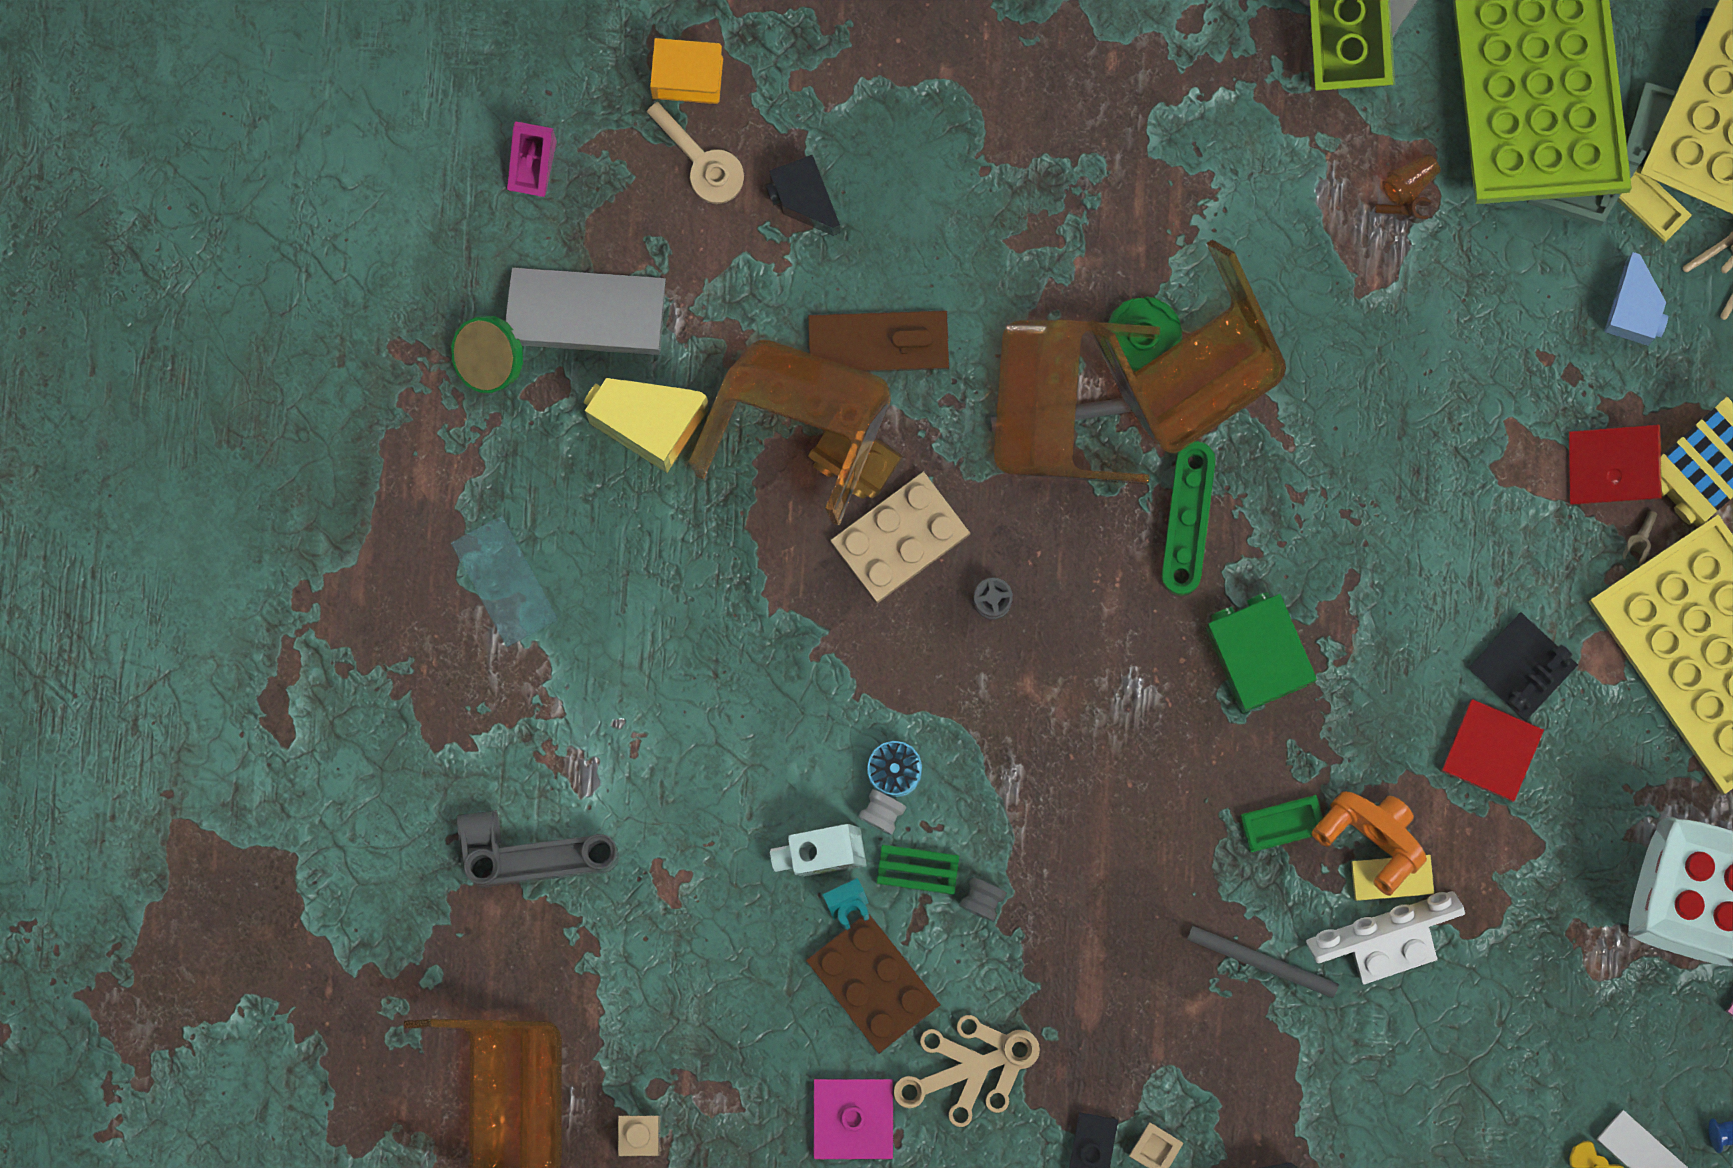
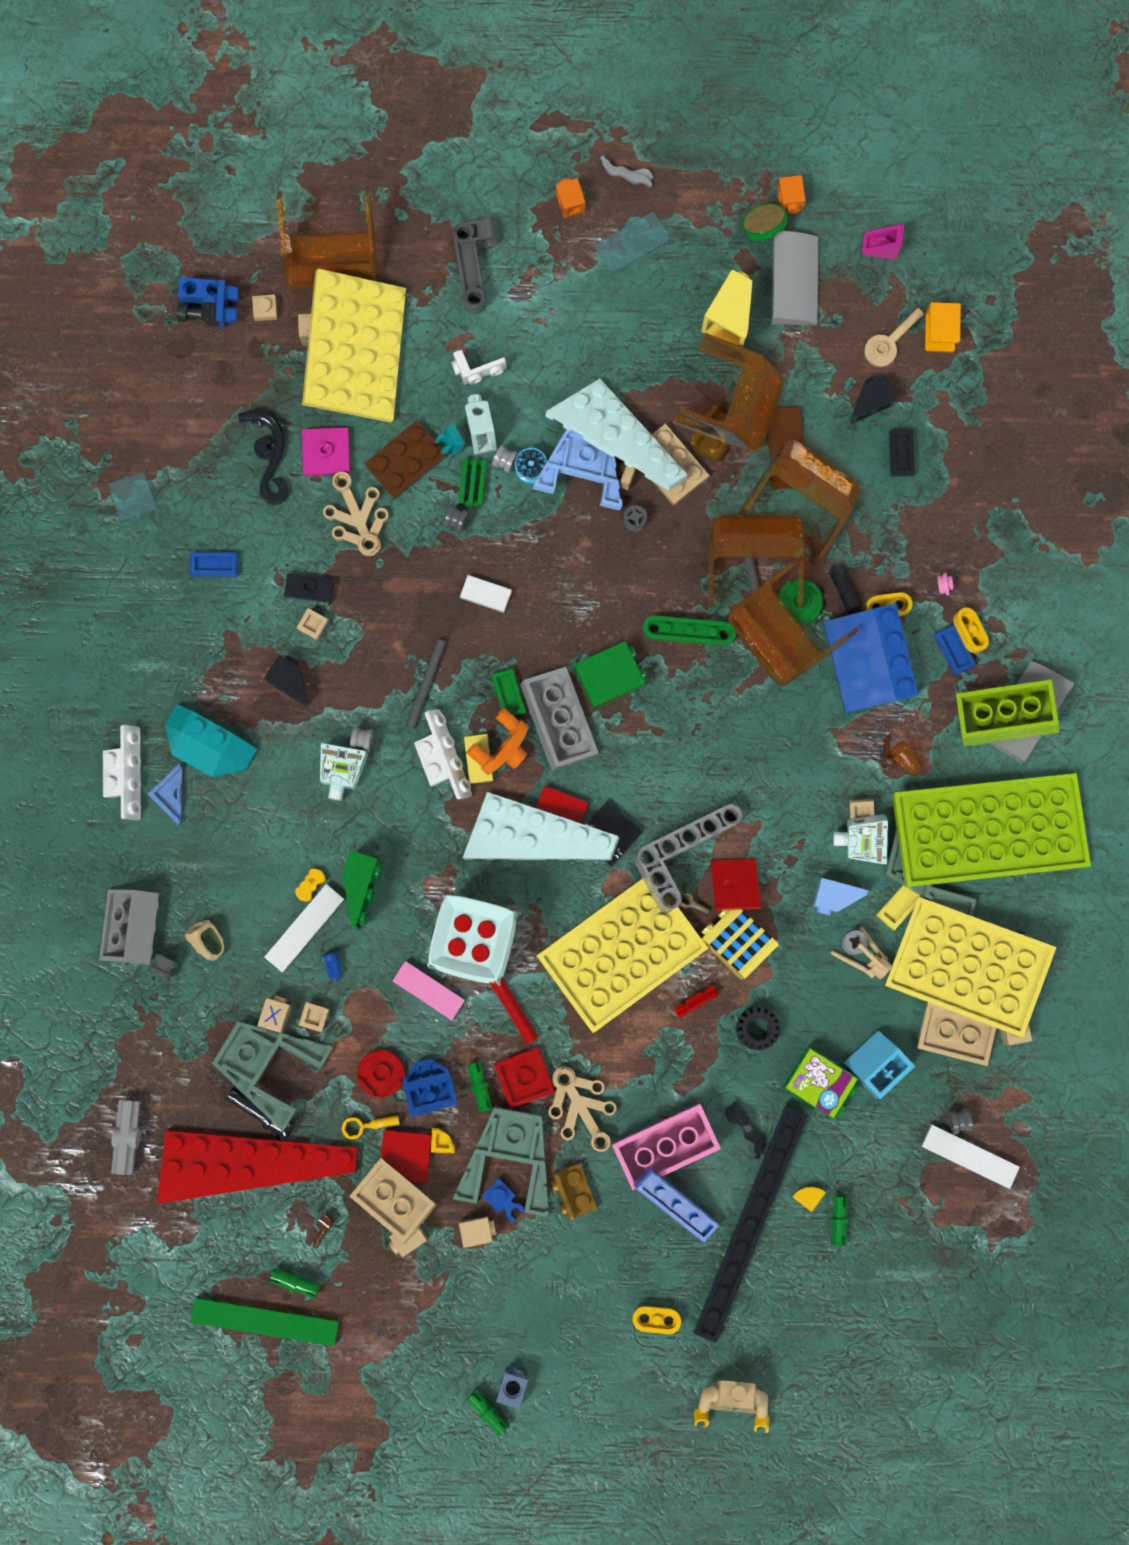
camera: 85 degrees right, 0 degrees up
none -> light yellow plate [302,269,406,423]
none -> light aqua torso [320,743,368,801]
none -> green slope [342,850,384,930]
none -> light grey wheel [350,726,373,753]
none -> white bracket [451,350,507,385]
none -> white tile [460,575,512,613]
none -> light aqua wing [463,792,619,860]
none -> light grey slope [520,667,599,771]
none -> light blue wing [533,430,622,511]
none -> light aqua wing [546,379,687,491]
none -> orange brick [556,178,585,218]
none -> light grey hair [600,155,653,188]
none -> tan tile [620,466,636,490]
none -> light grey beam [634,804,742,913]
none -> clear orange windscreen [738,440,860,565]
none -> orange brick [777,175,806,214]
none -> blue slope [823,603,918,713]
none -> black slope [829,565,863,613]
none -> light aqua torso [833,814,888,864]
none -> light grey wheel [842,930,868,955]
none -> tan plate [849,799,874,819]
none -> yellow plate [865,592,912,616]
none -> black plate [889,430,915,477]
none -> blue tile [933,625,976,676]
none -> bright pink plate [937,572,954,596]
none -> yellow plate [953,608,989,653]

